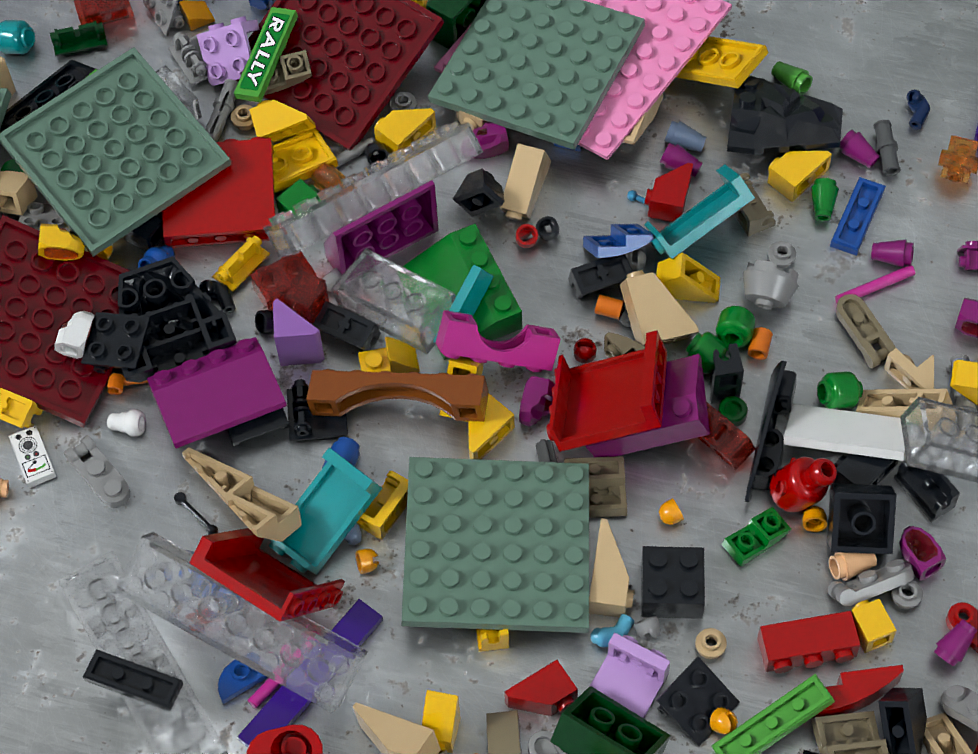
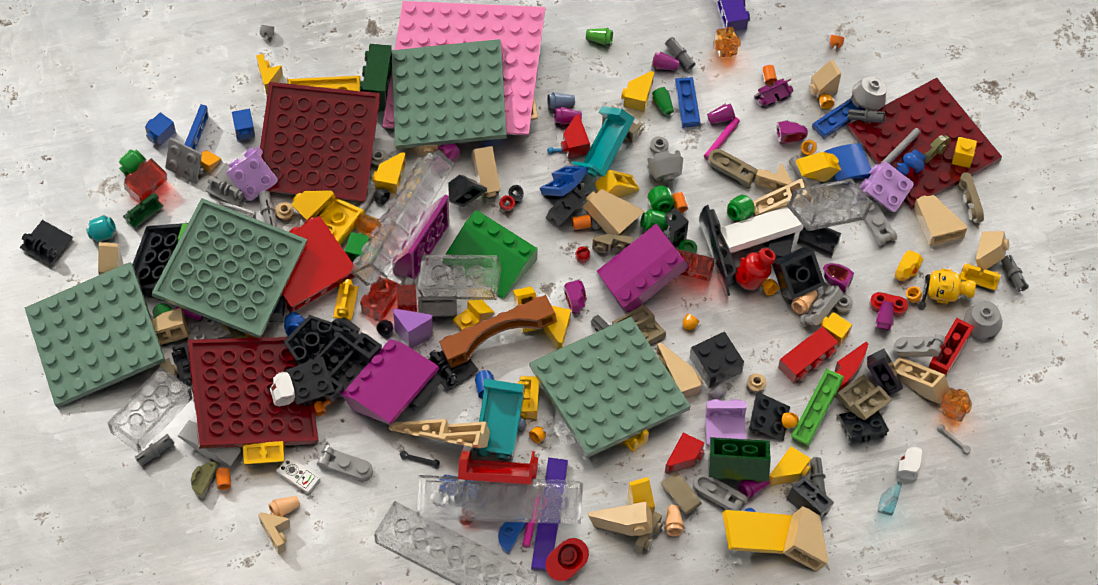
camera: 35 degrees left, 0 degrees up
yellow rock [38,224,85,261] -> none
black tile [83,649,183,712] -> none
white piece [107,409,146,437] -> none
tile [234,7,298,103] -> none
dark tan slope [264,50,312,95] -> none
teal tile [433,265,494,343] -> none
dark pink arch [436,310,561,372] -> none
red panel [546,330,667,452] -> none
medium azure arm [590,614,635,648] -> none
yellow tile [676,36,769,88] -> none
green slope [722,507,791,567] -> none
black wedge [727,76,843,155] -> none
dark blue arm [906,89,930,130] -> none

